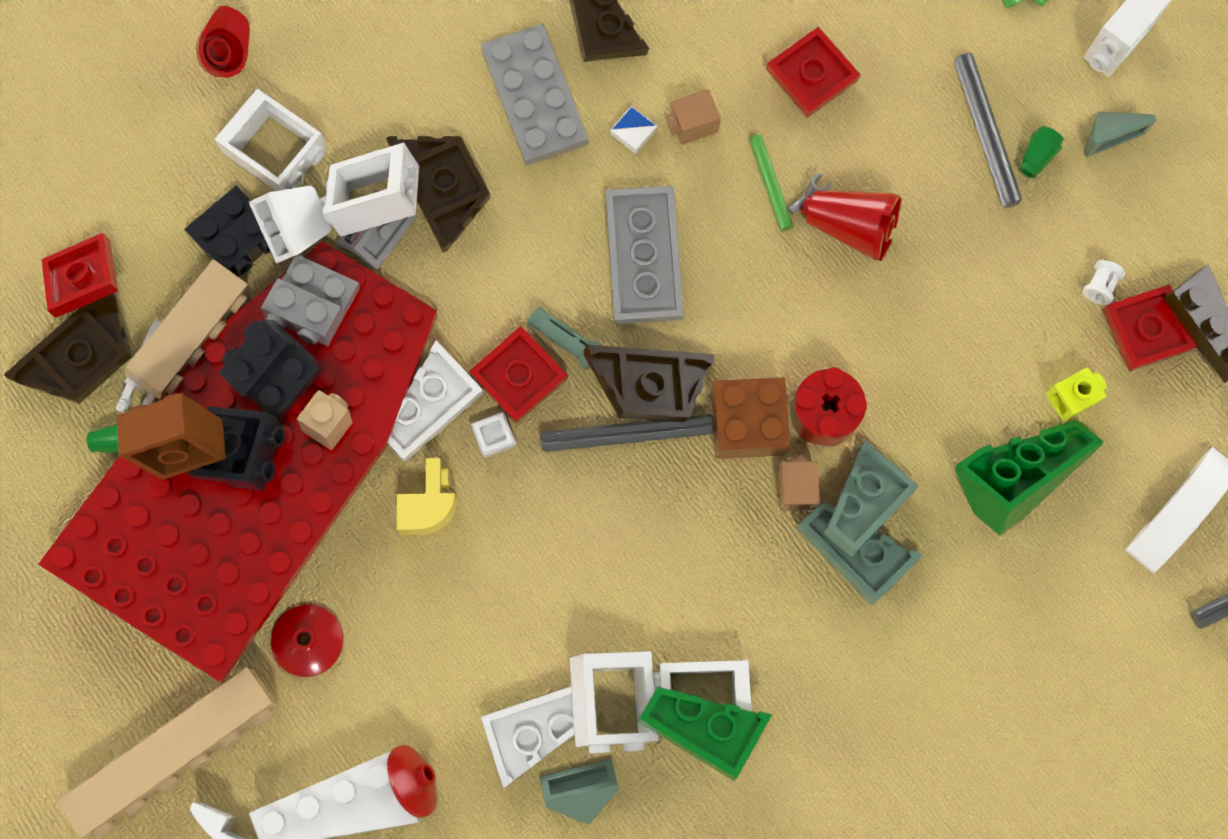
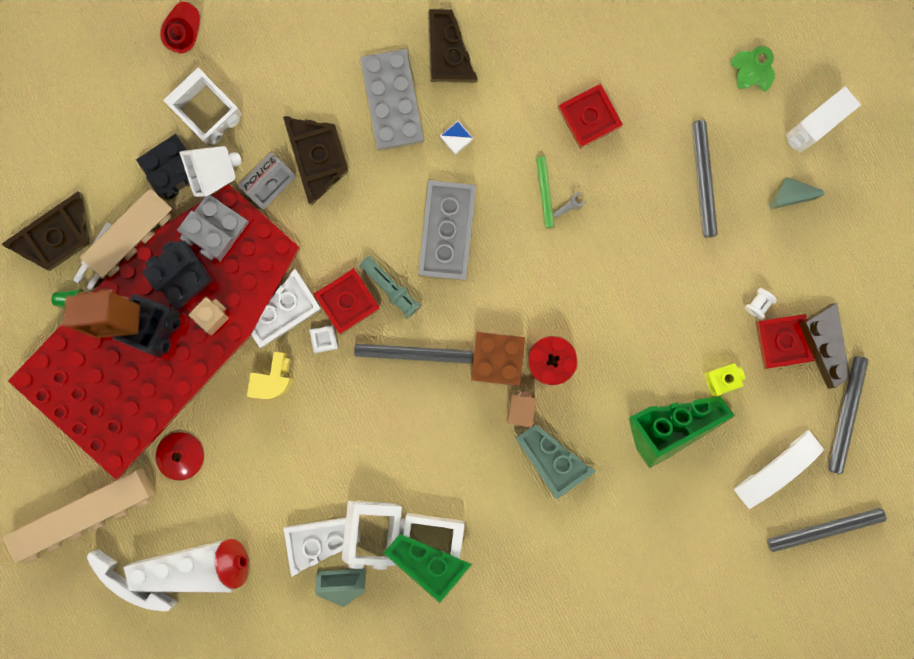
camera: 15 degrees right, 10 degrees up
red plate [41,232,118,318] -> none
white window [323,143,419,237] -> none
dark brown wing [583,345,714,422] -> none
medium nougat brick [666,89,721,145] -> none
red cone [802,190,902,261] -> none
sand green wing [824,440,919,557] -> none
green cone [1018,126,1064,179] -> none

